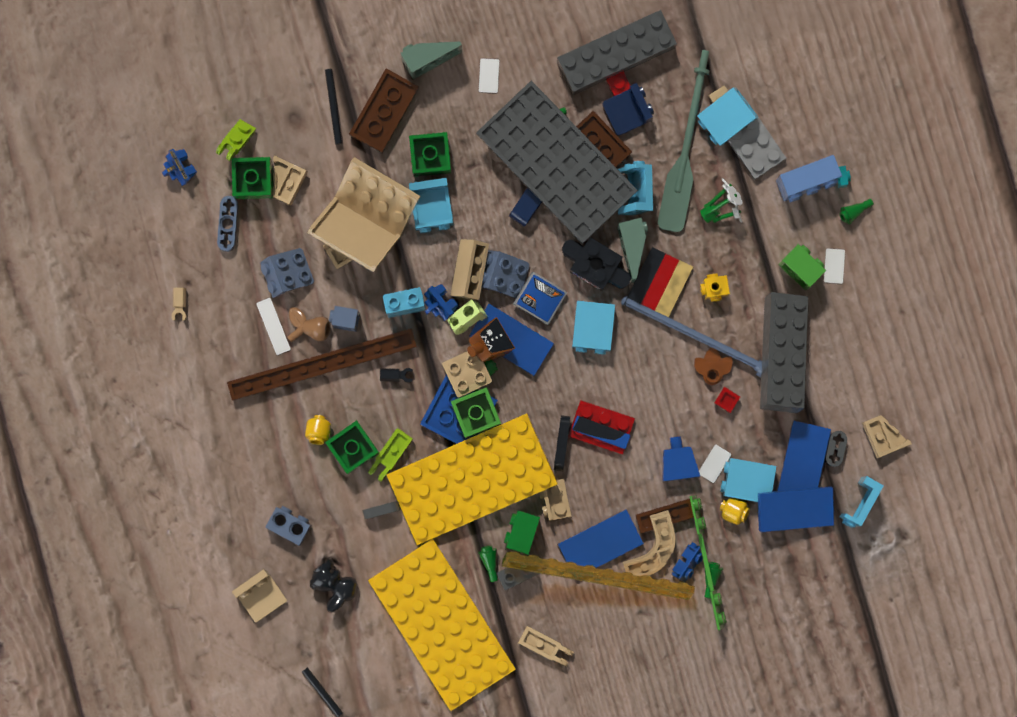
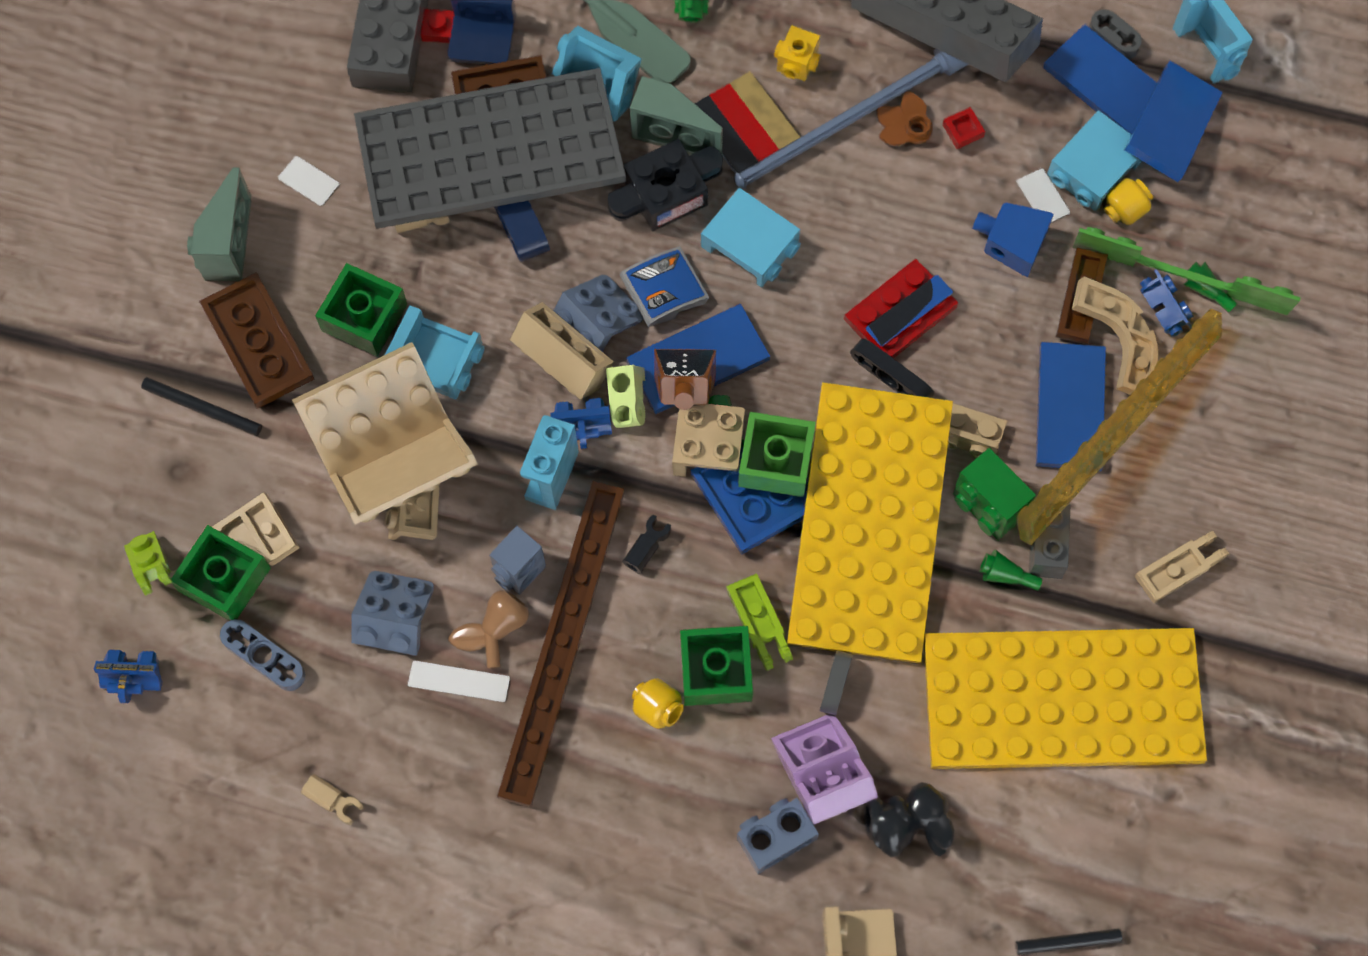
camera: 55 degrees left, 15 degrees down
none -> lavender slope [771,714,878,824]

